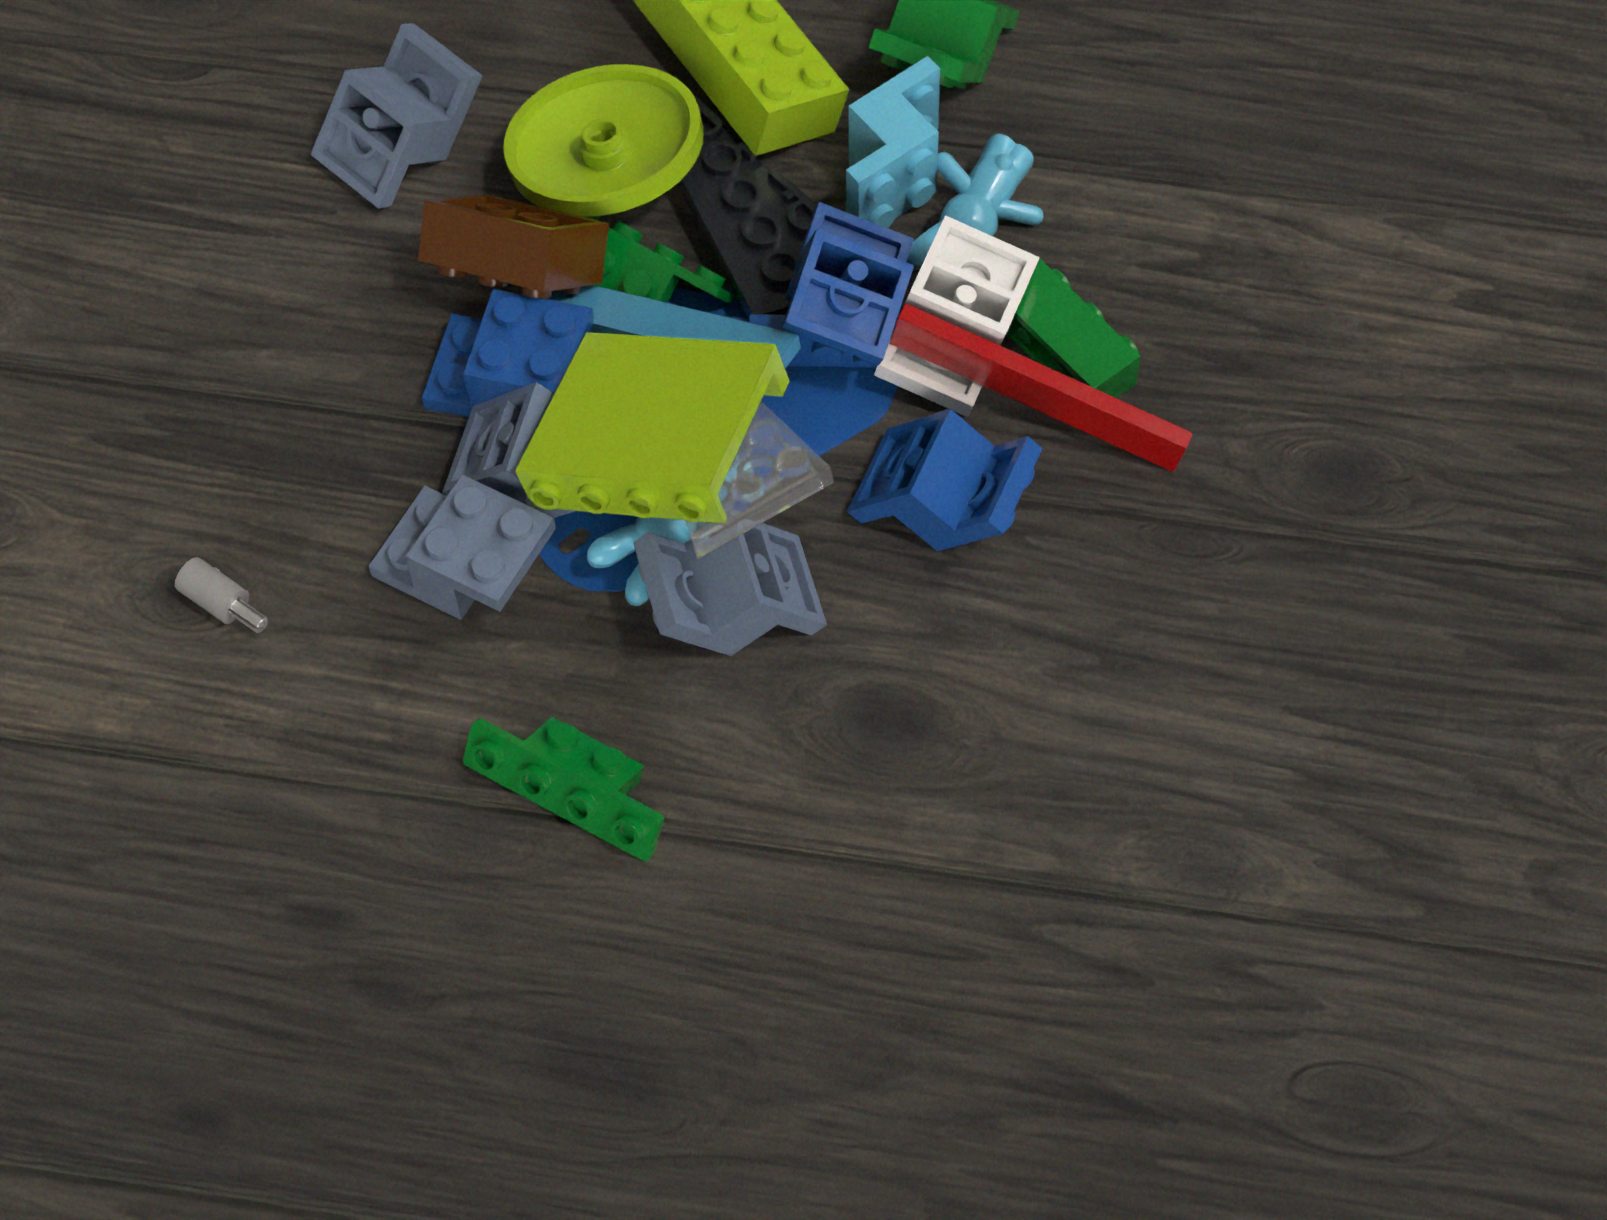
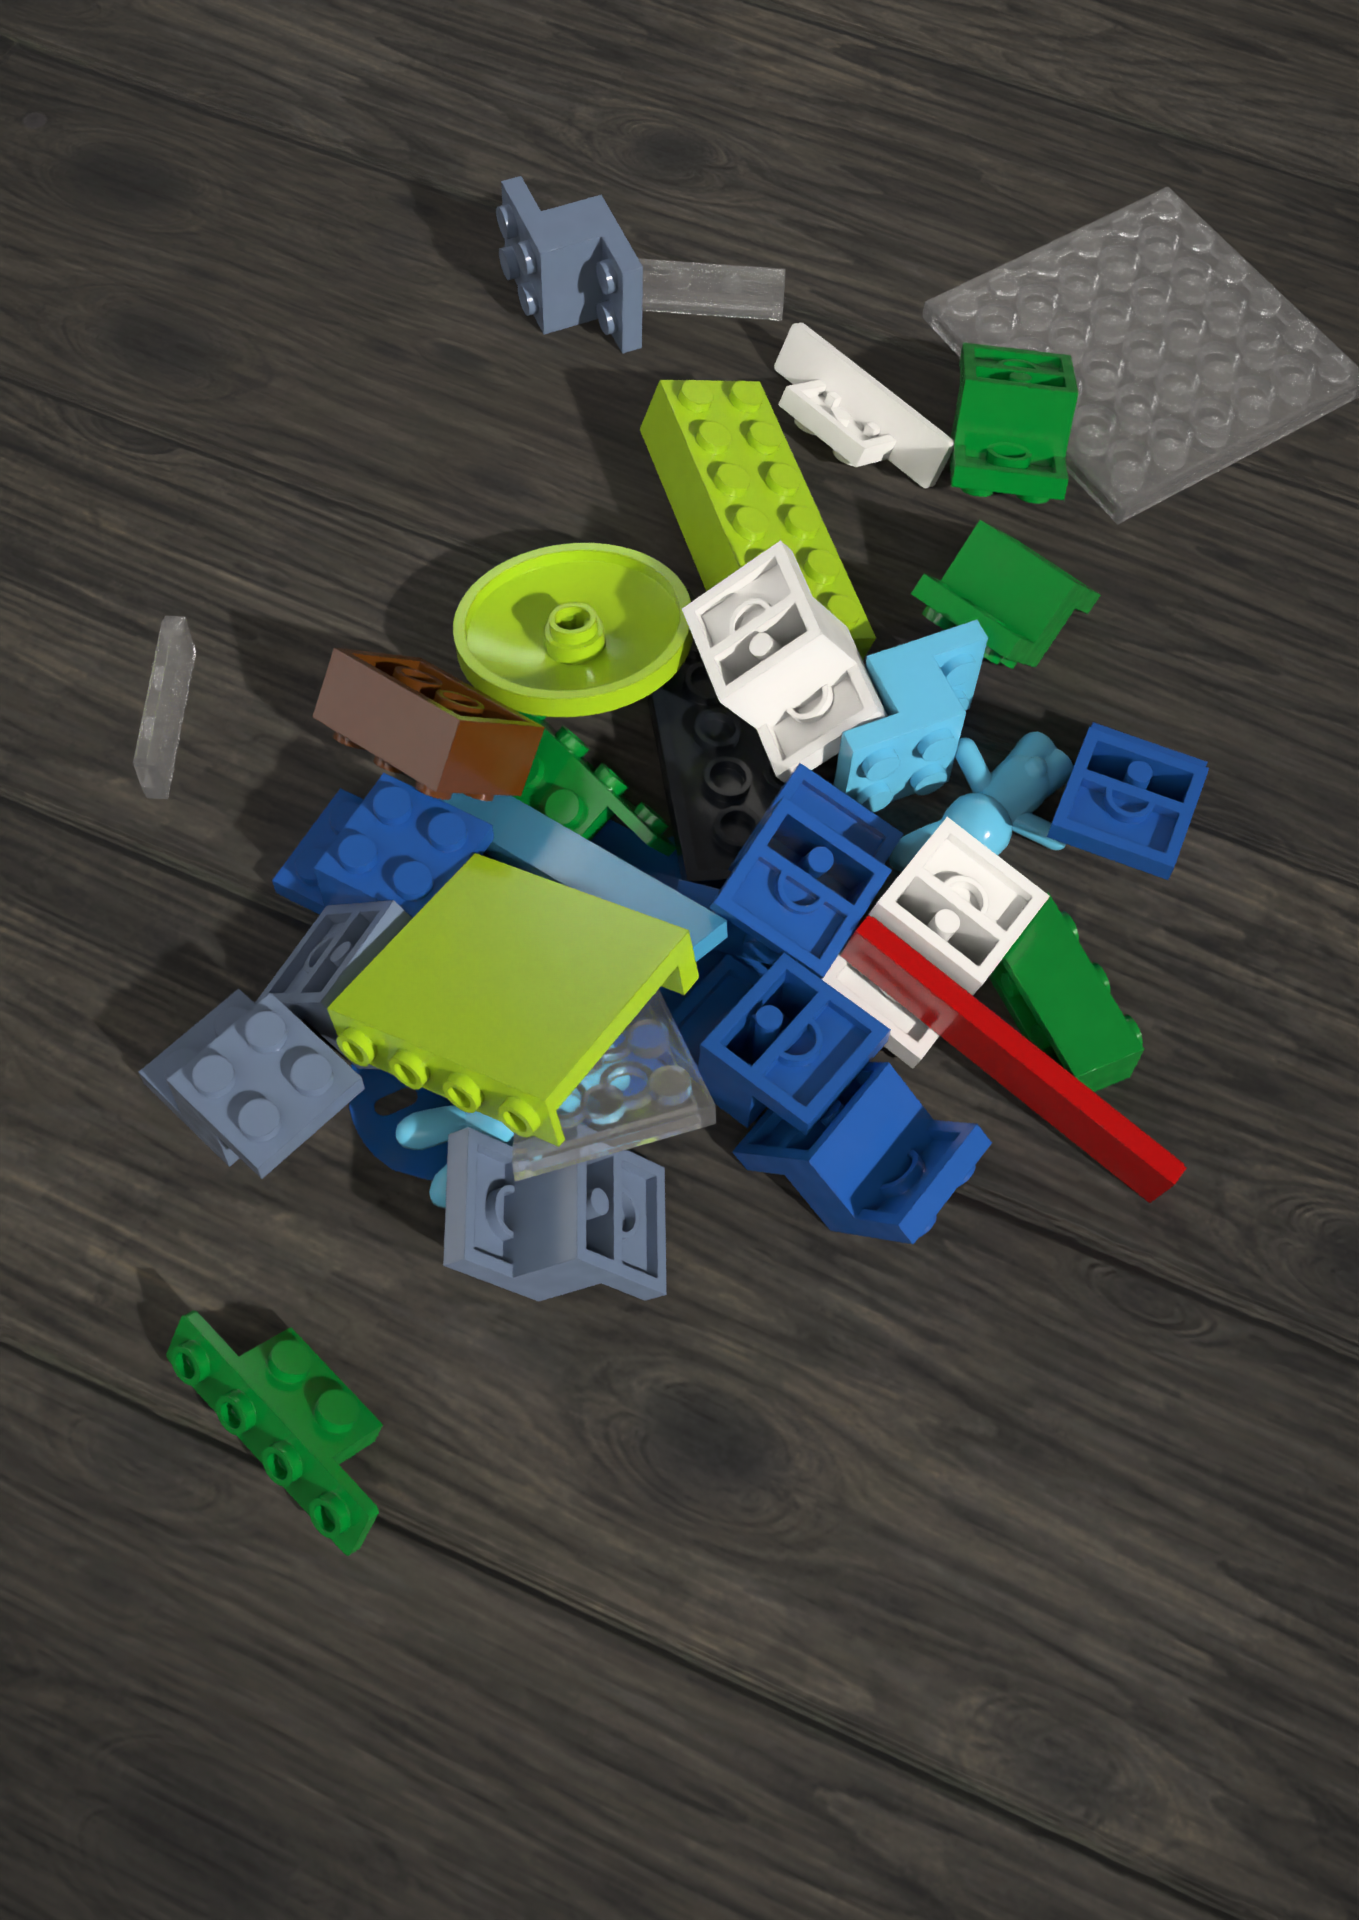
camera: 10 degrees right, 0 degrees up
sand blue bracket [310,23,483,208] -> none
none -> clear tile [133,616,196,799]
none -> blue bracket [646,953,891,1136]
none -> white bracket [682,540,888,783]
none -> blue bracket [1047,722,1209,880]

